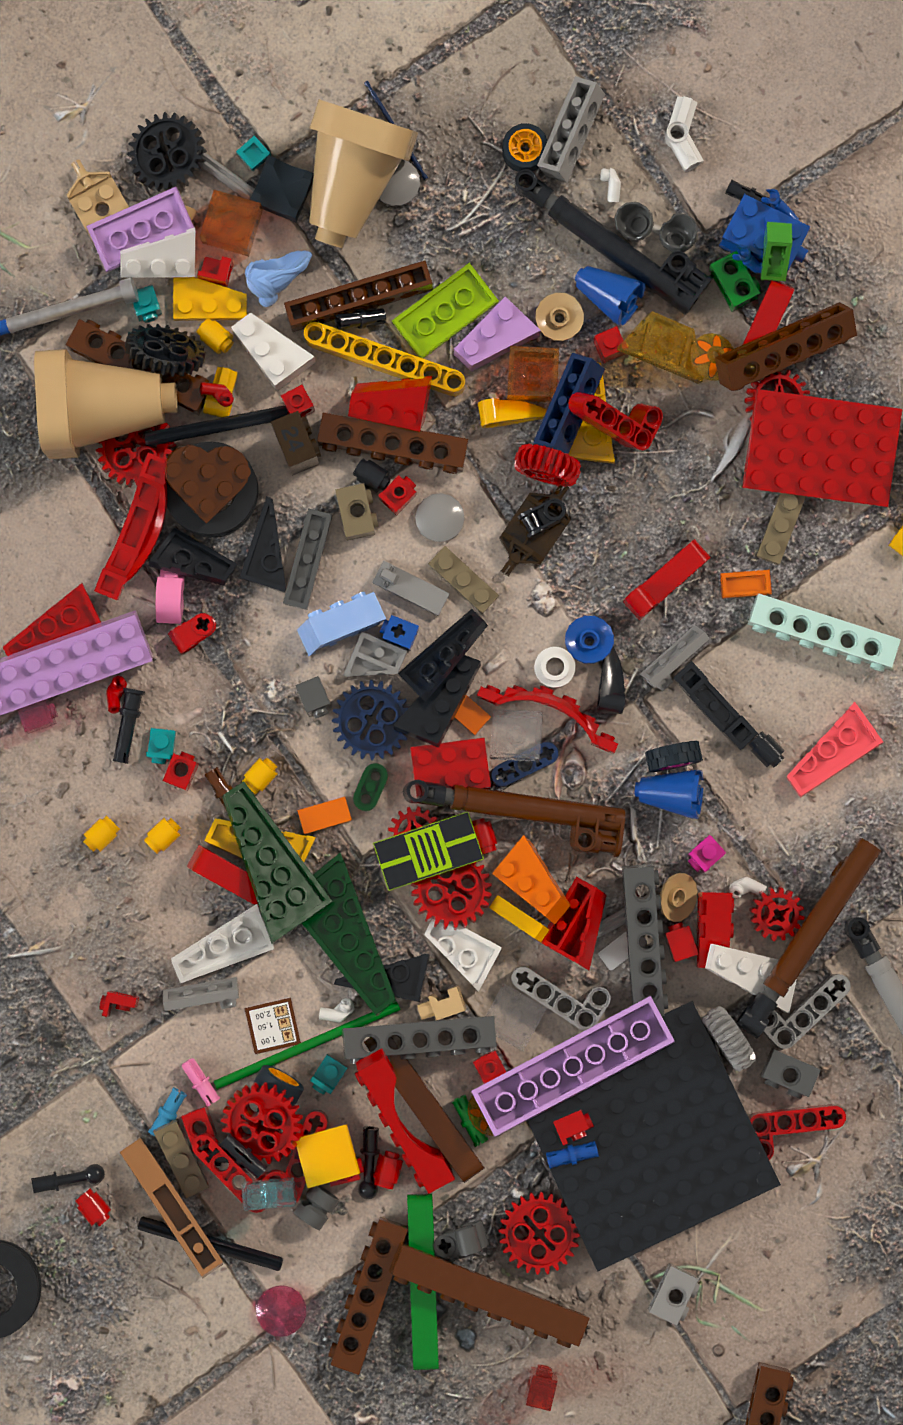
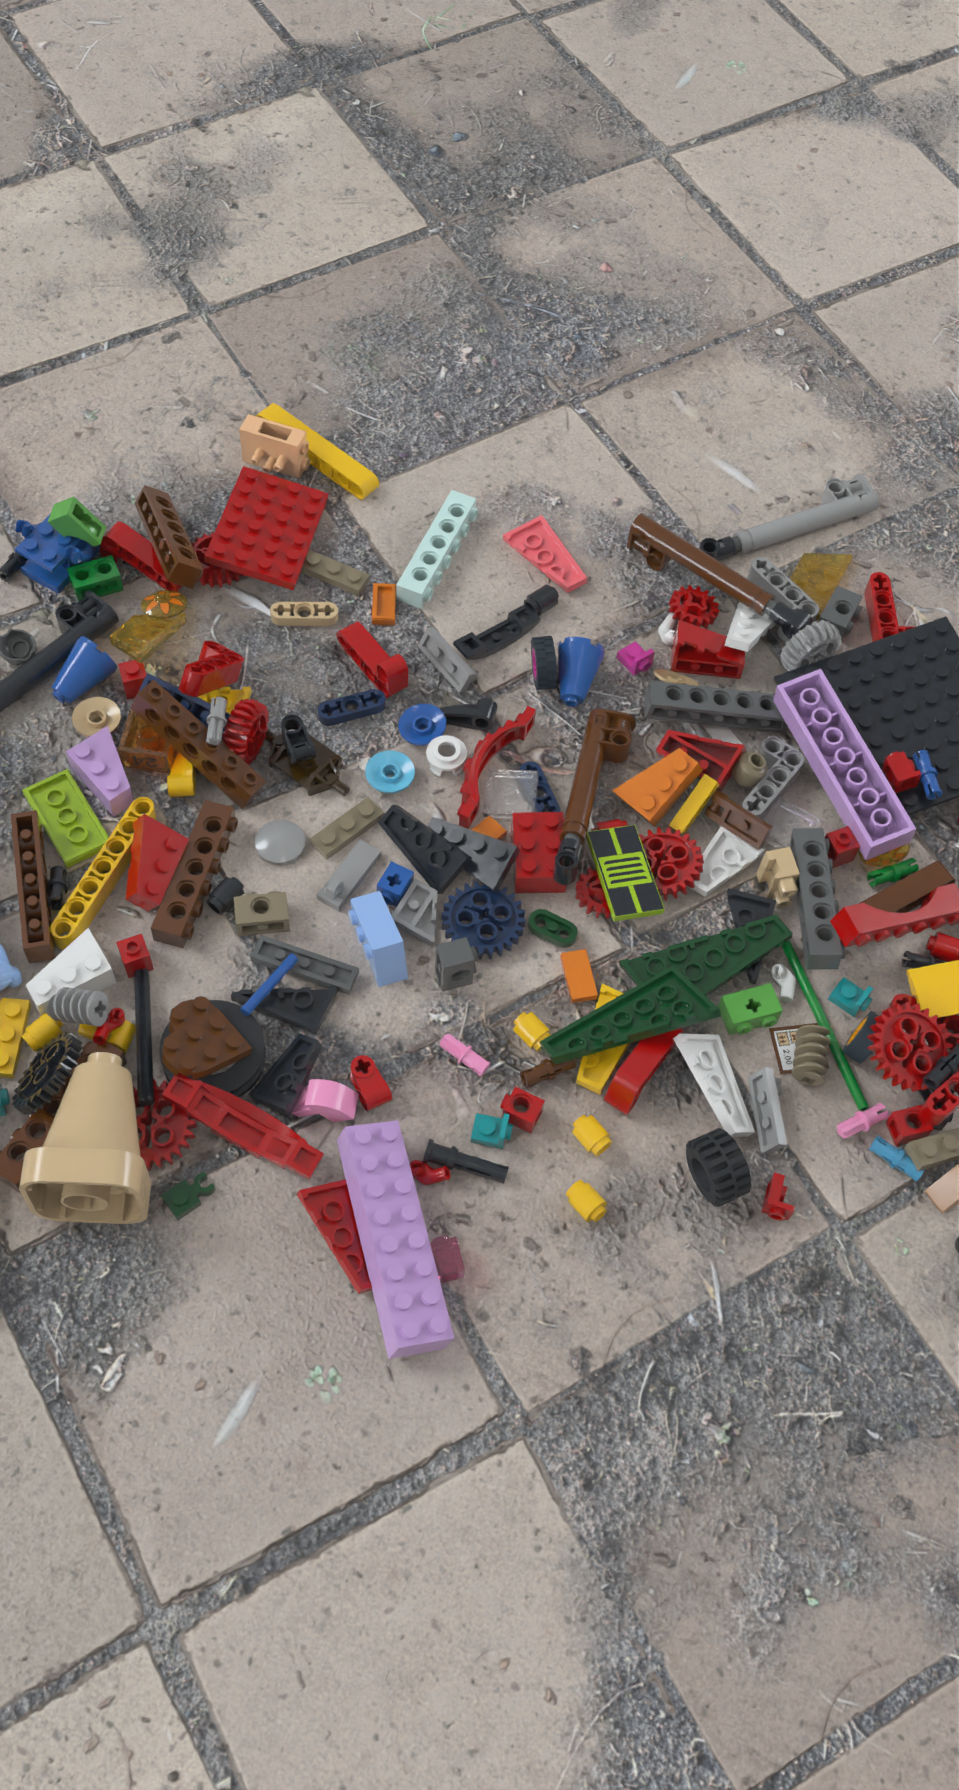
camera: 90 degrees left, 25 degrees down
dark brown brick [271,411,321,476] -> none
red brick [378,475,417,516] -> none
dark grey hair [660,213,698,253] -> none
red brick [664,922,699,962] -> none
none -> light grey piece [47,987,109,1026]
none -> reddish brown brick [130,680,266,810]
none -> dark green plate [161,1172,216,1221]
none -> light grey axle [206,697,227,746]
none -> blue bar [240,954,298,1016]
none -> tan beam [270,602,338,626]
none -> dark blue beam [317,689,386,726]
none -> medium azure dish [365,750,415,793]
none -> bright pink axle [439,1034,491,1077]
none -> black tyre [686,1128,751,1207]
none -> reddish brown plate [704,791,773,850]
none -> bright green brick [718,983,783,1035]
none -> dark tan head [731,751,768,788]
none -> clear yellow wing [790,553,853,621]
none -> dark tan piece [791,1025,830,1086]

